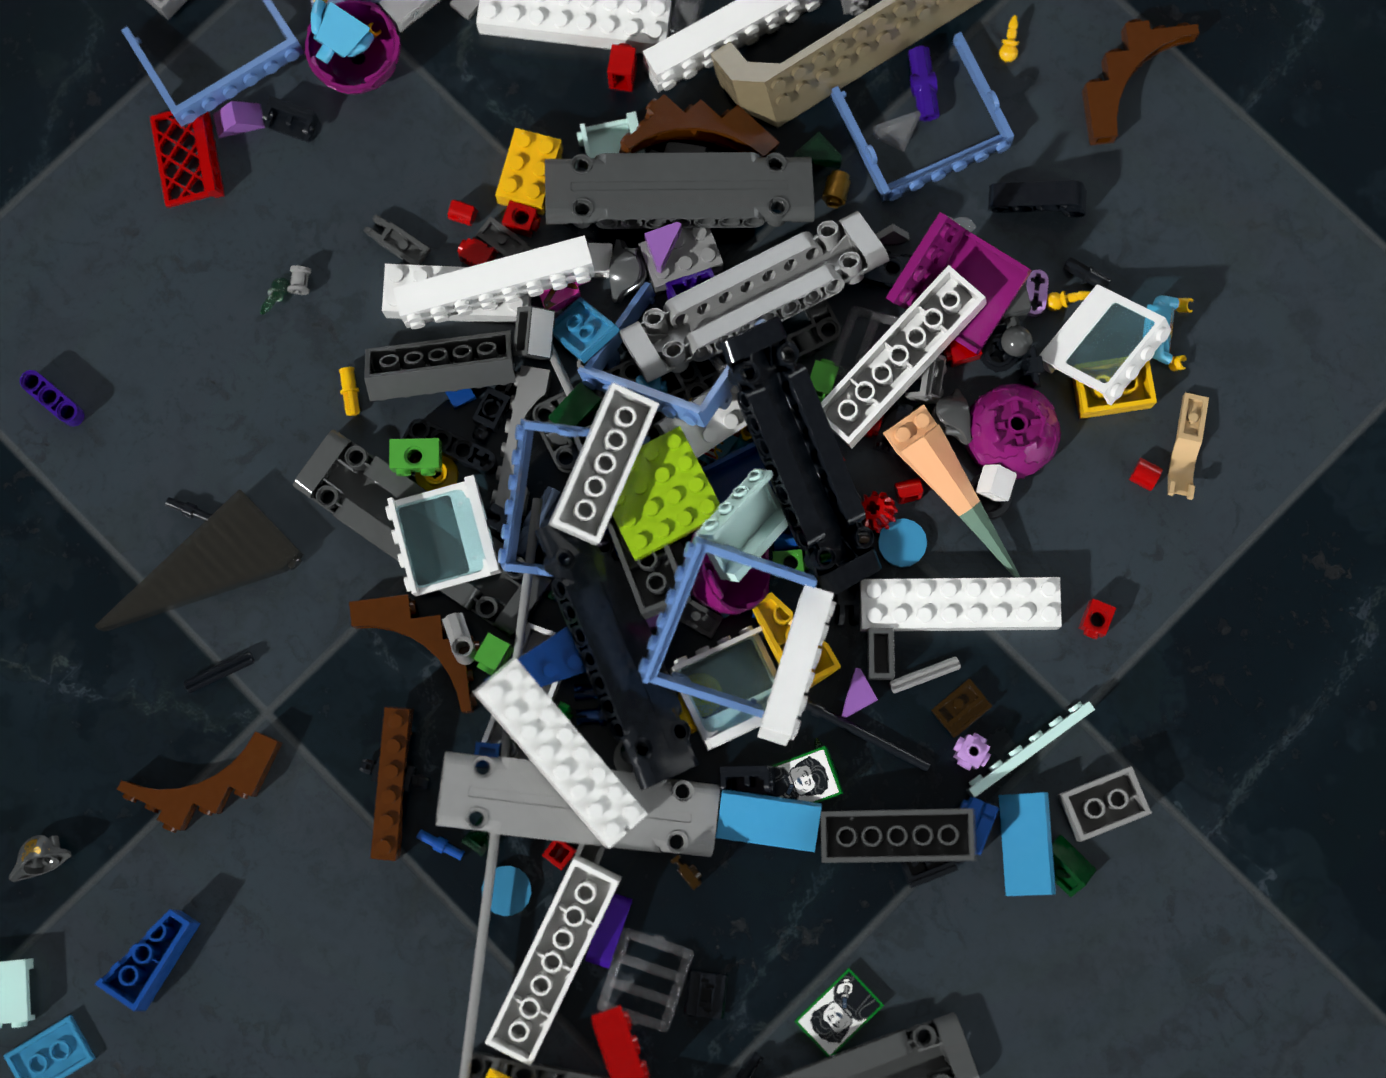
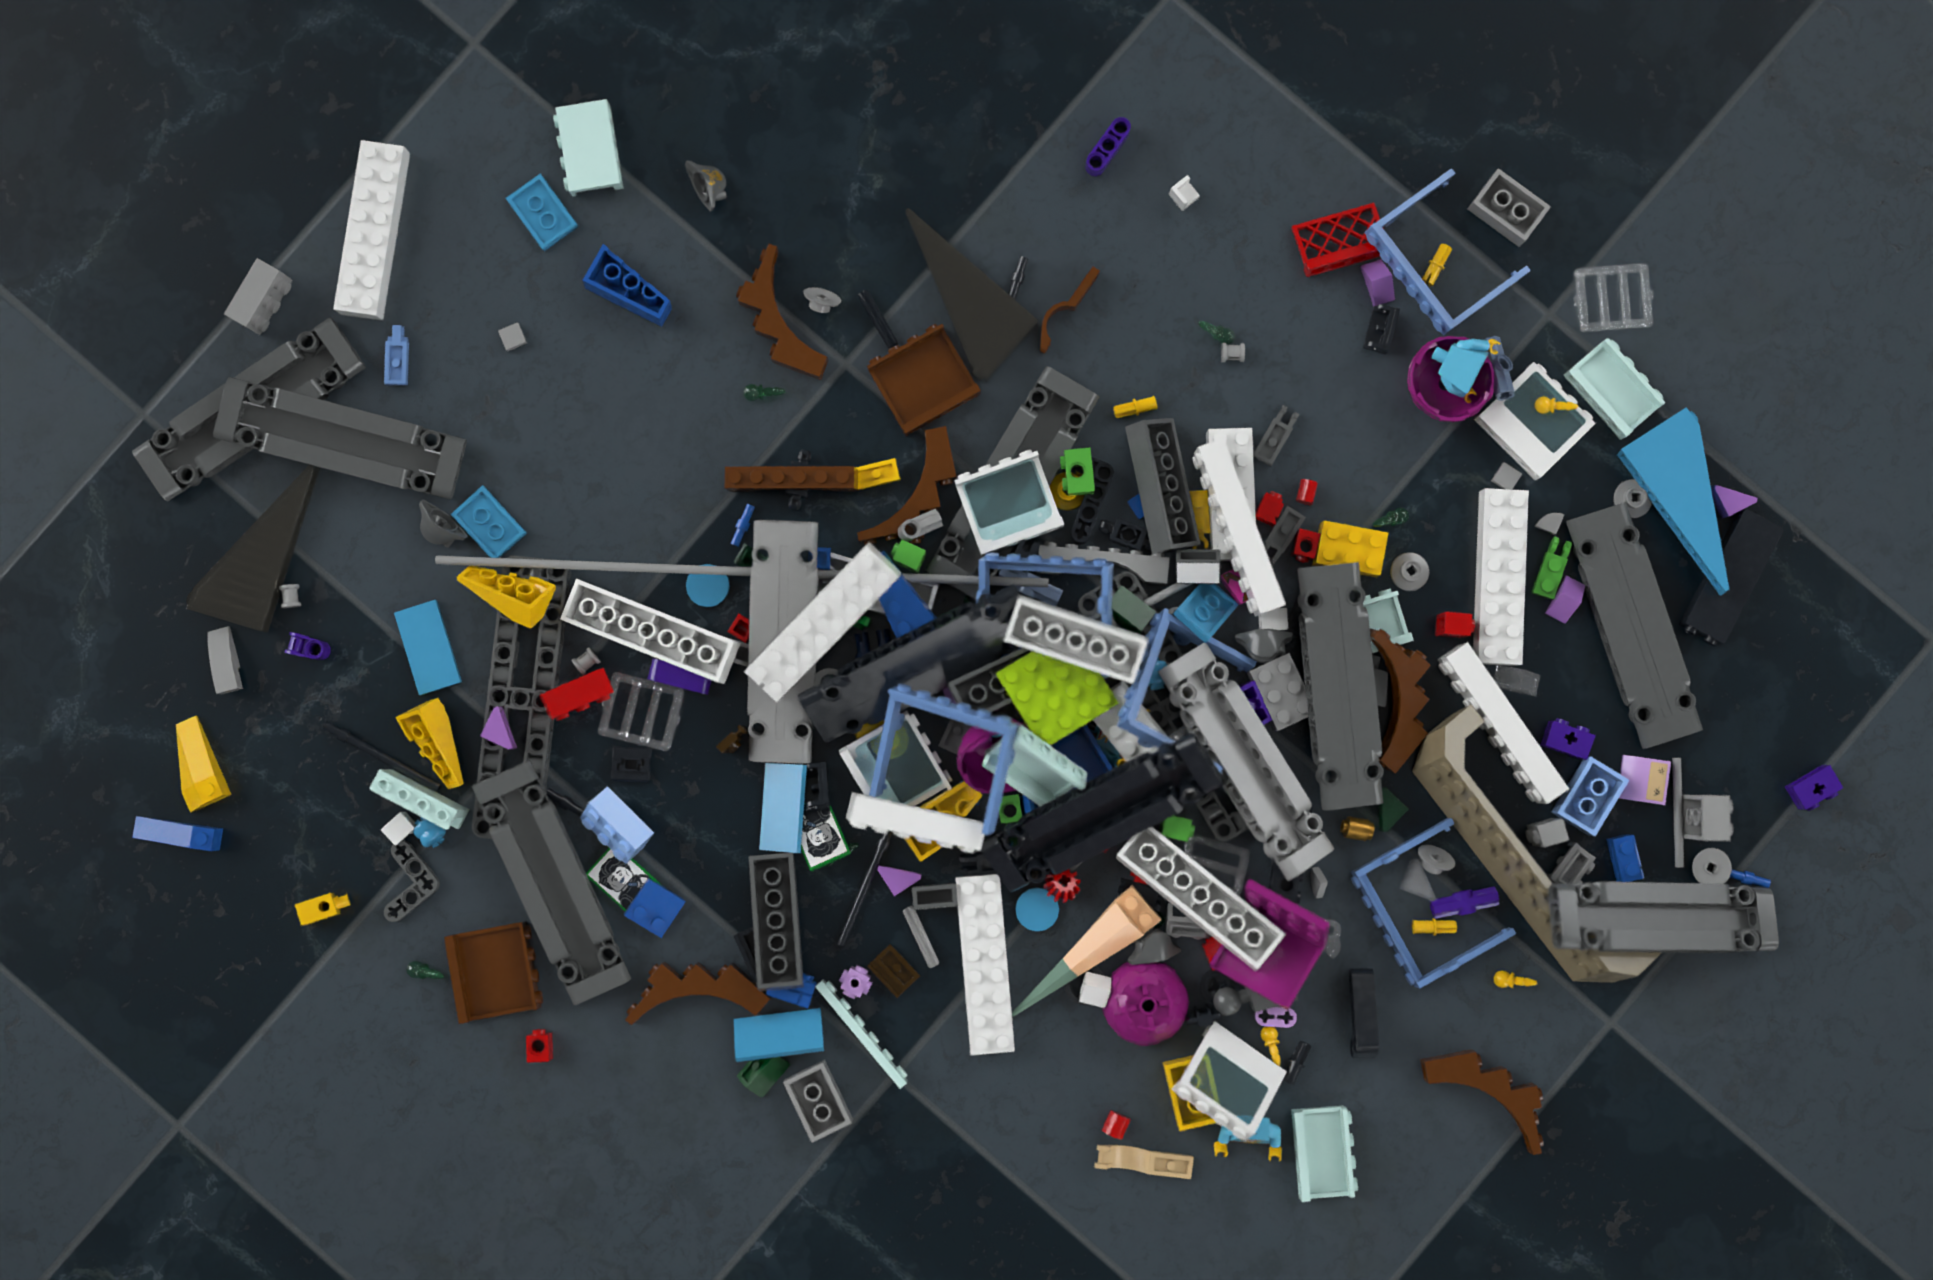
camera: 85 degrees right, 5 degrees up
medium lavender slope [644,222,682,273] -> none
red brick [894,477,923,505] -> none
red brick [1079,598,1116,639] -> none
none -> light grey bush [571,647,601,675]
none -> light blue brick [580,786,654,864]
none -> blue plate [624,877,685,938]
none -> reddish brown arch [625,962,772,1026]
none -> clear green bar [743,384,785,401]
none -> light grey piece [804,288,841,313]
none -> yellow plate [856,458,901,490]
none -> reddish brown panel [867,324,981,436]
none -> reddish brown piece [1040,266,1100,354]
none -> white panel [1169,175,1200,211]
none -> yellow plate [1189,490,1210,549]
none -> light aqua panel [1291,1105,1358,1202]
none -> clear green bar [1372,507,1409,527]
none -> light grey piece [1390,552,1429,591]
none -> yellow axle [1412,918,1457,936]
none -> light grey piece [1418,844,1455,874]
none -> yellow axle [1421,243,1452,287]

